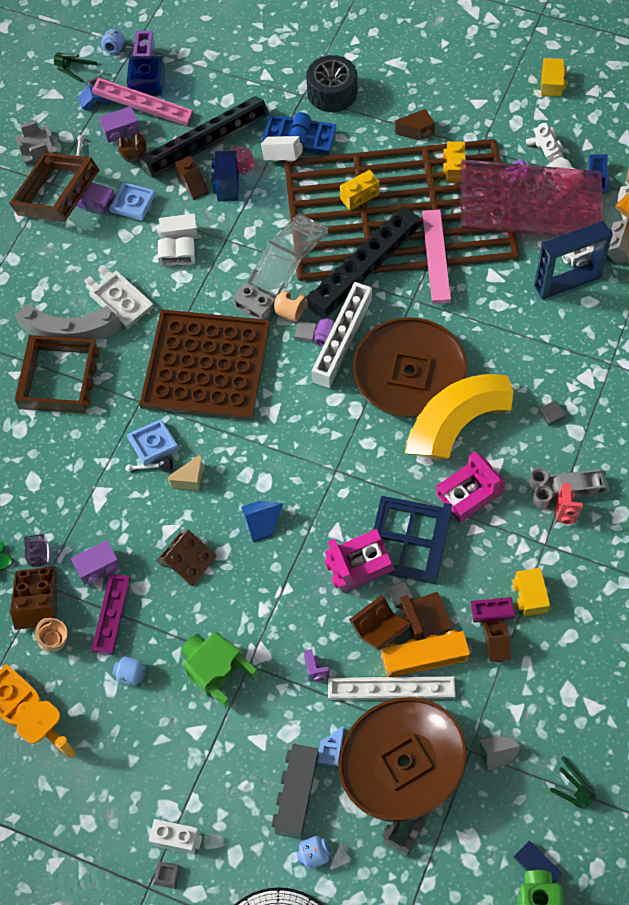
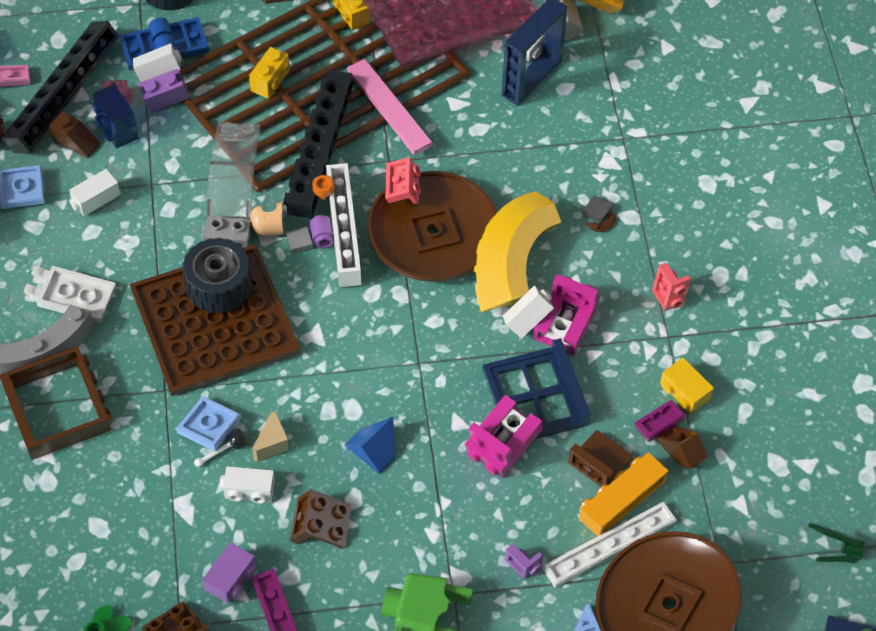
camera: 35 degrees left, 5 degrees down
clear purple brick [24,534,49,567] -> none
white brick [158,236,195,266] -> none
reddish brown bracket [349,596,411,650] -> none
flat silver tile [386,580,414,609] -> none
light grey brick [480,736,520,770] -> none
light grey piece [529,468,610,510] -> none
none -> medium lavender brick [139,69,190,113]
none -> black wheel [182,238,253,313]
none -> white brick [220,466,275,504]
none -> orange tile [312,175,335,200]
none -> coral bracket [385,157,421,204]
none -> white brick [503,285,554,339]
none -> reddish brown piece [586,212,616,232]

